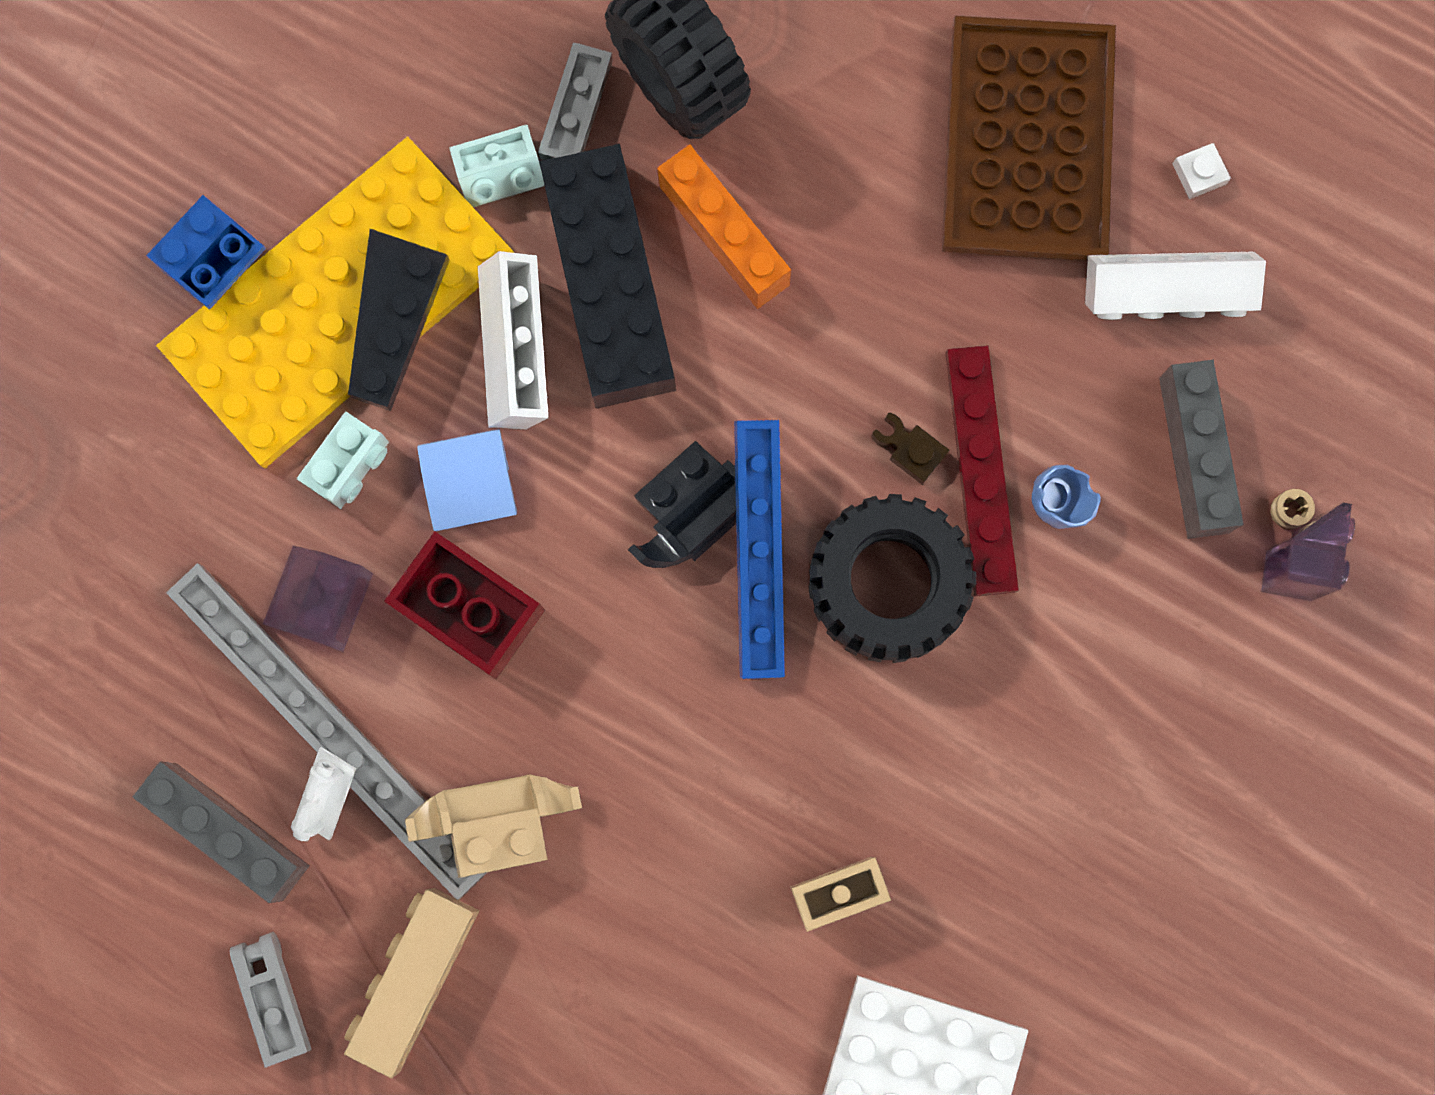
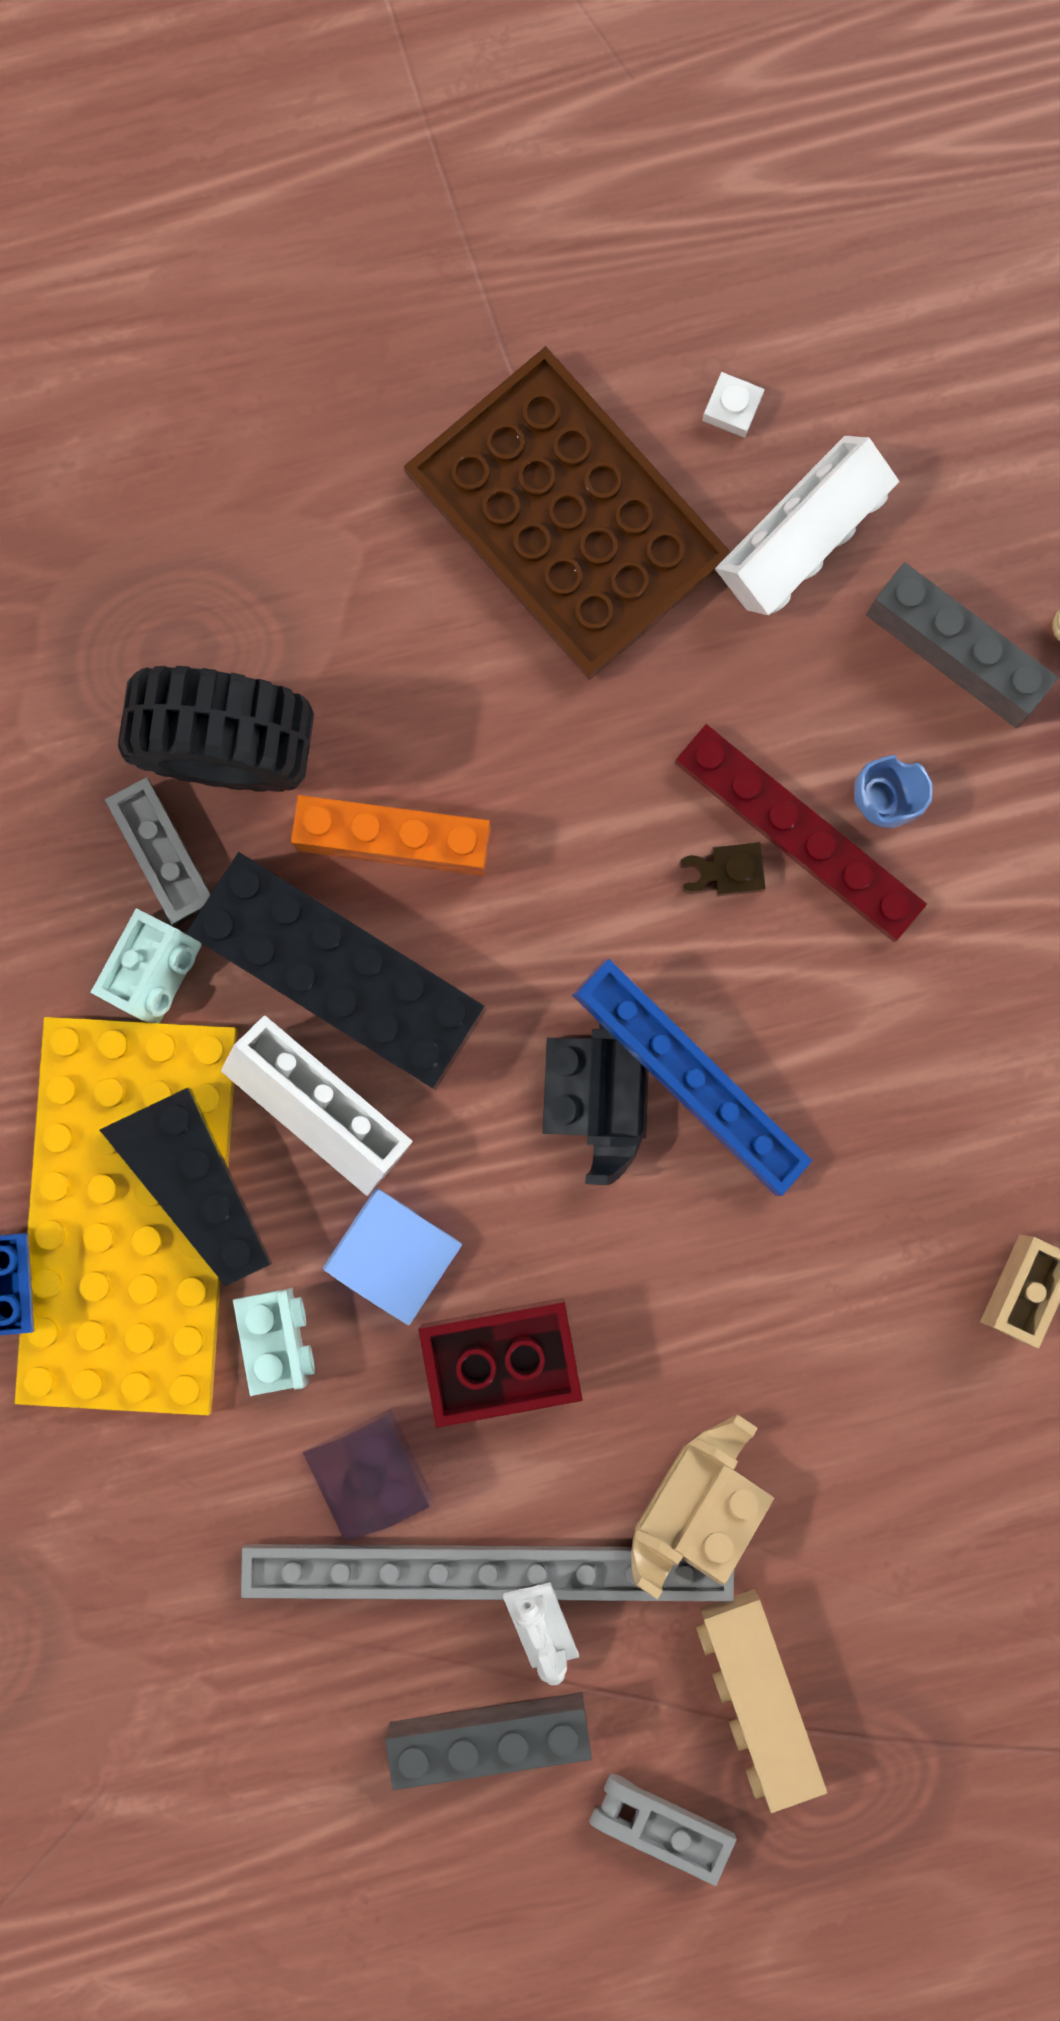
camera: 45 degrees left, 5 degrees up
black tyre [808,494,976,663] -> none

